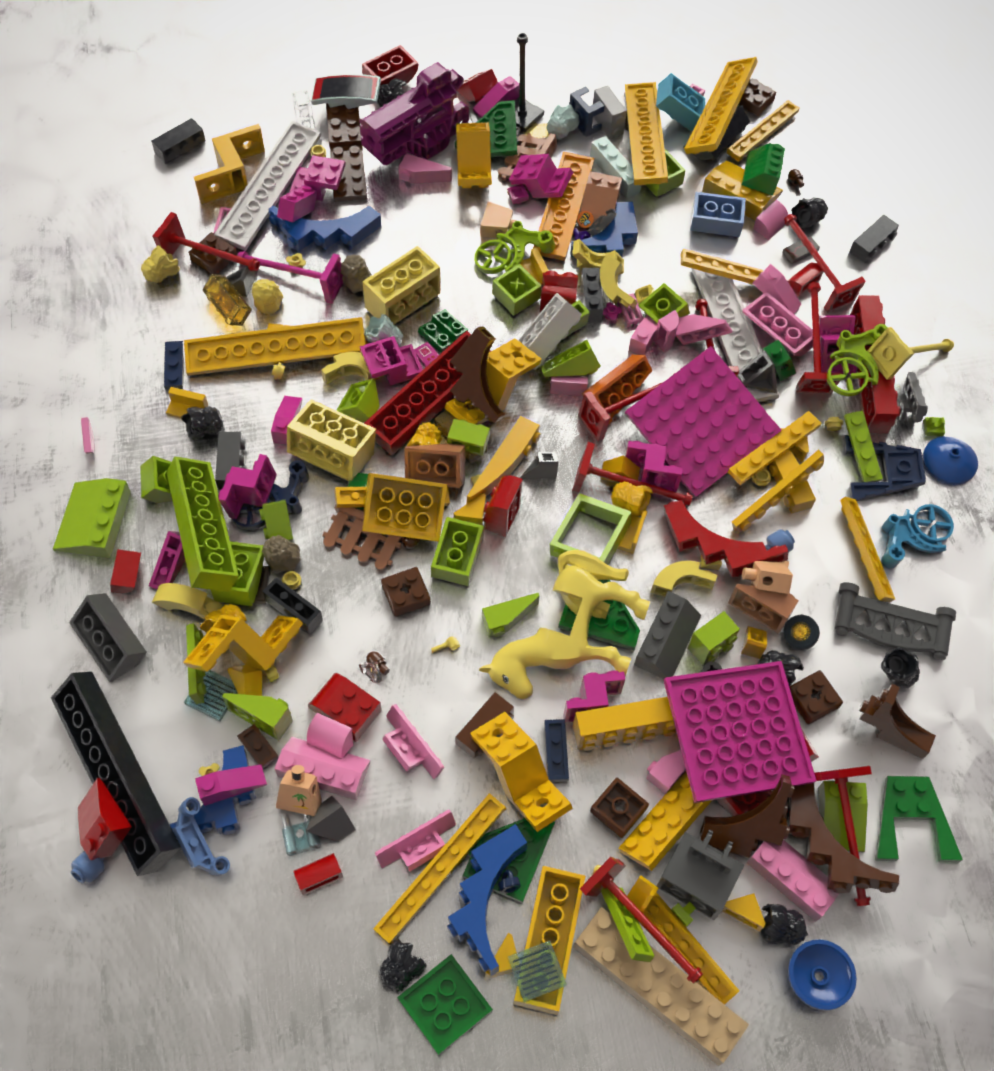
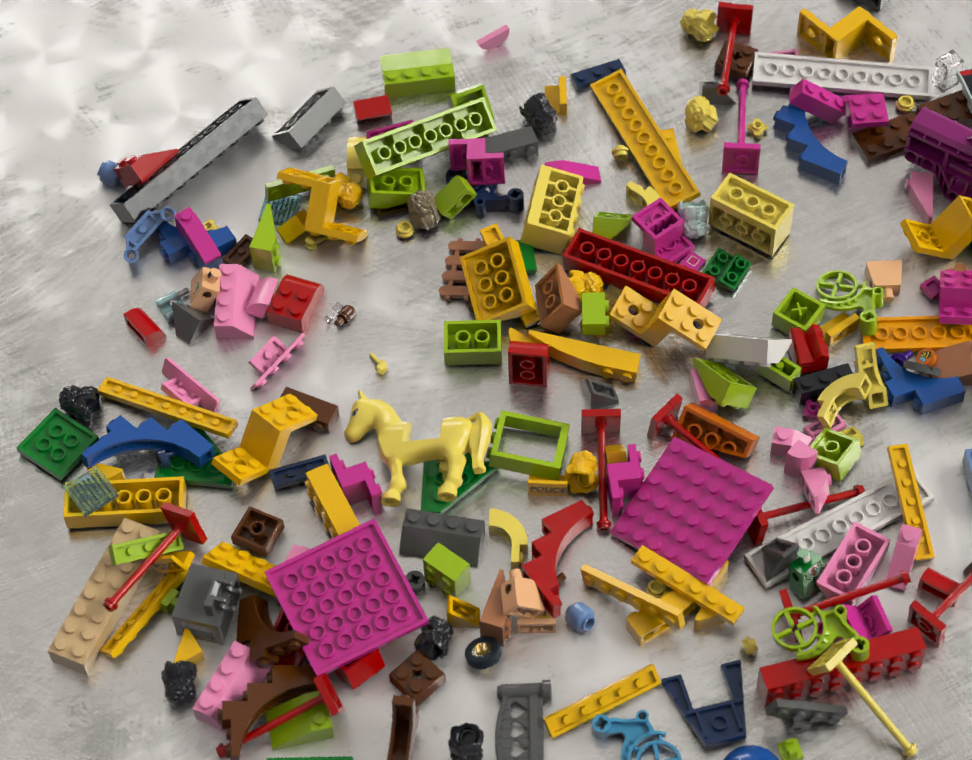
camera: 80 degrees right, 5 degrees down
clear yellow brick [202,274,252,326] -> none
black brick [262,578,323,635] -> none
dark tan hair [340,255,372,294] -> none
reddish brown brick [381,567,431,617] -> none
reddish brown arch [450,326,505,423] -> none
lime slope [482,593,540,637] -> none
blue dish [788,939,857,1010] -> none
lime plate [844,410,883,482] -> none

